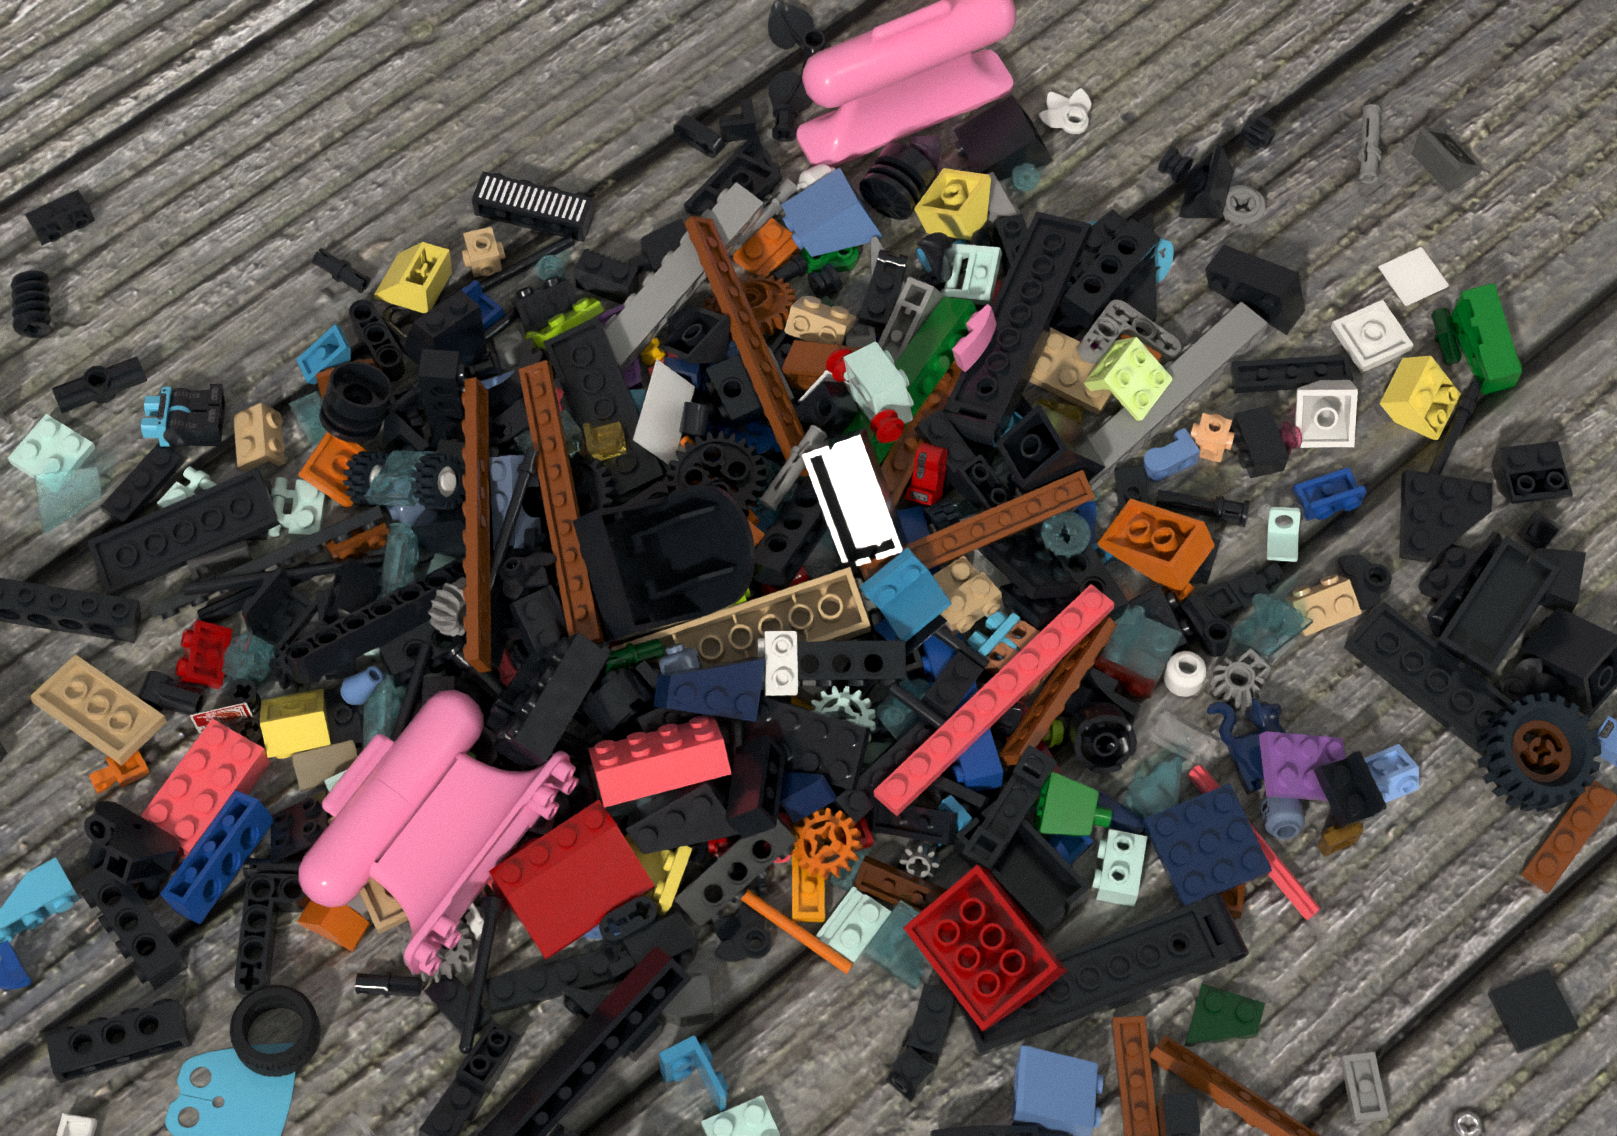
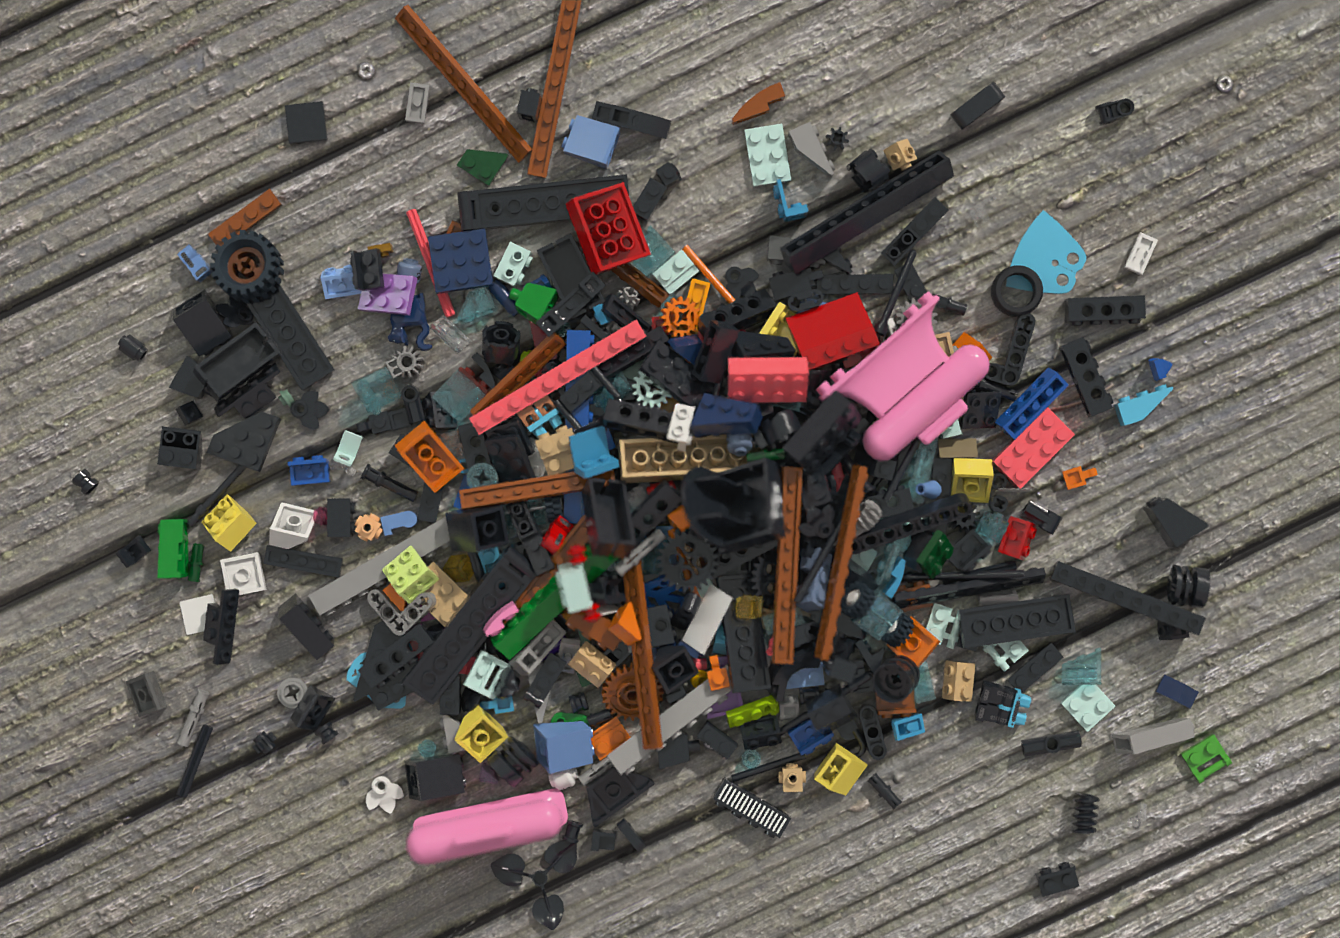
camera: 165 degrees left, 25 degrees up
tan plate [30,654,167,765] -> none
black piece [84,801,180,900] -> none
white head [1164,651,1207,697] -> none
tan bracket [1285,574,1362,636] -> none
none -> black bracket [116,535,152,568]
none -> black axle [177,724,213,798]
none -> black bracket [203,588,239,665]
none -> sand green plate [278,389,295,408]
none -> orange slope [608,602,642,646]
none -> orange plate [707,655,730,691]
none -> dark azure slope [882,556,905,599]
none -> dark green plate [916,529,954,580]

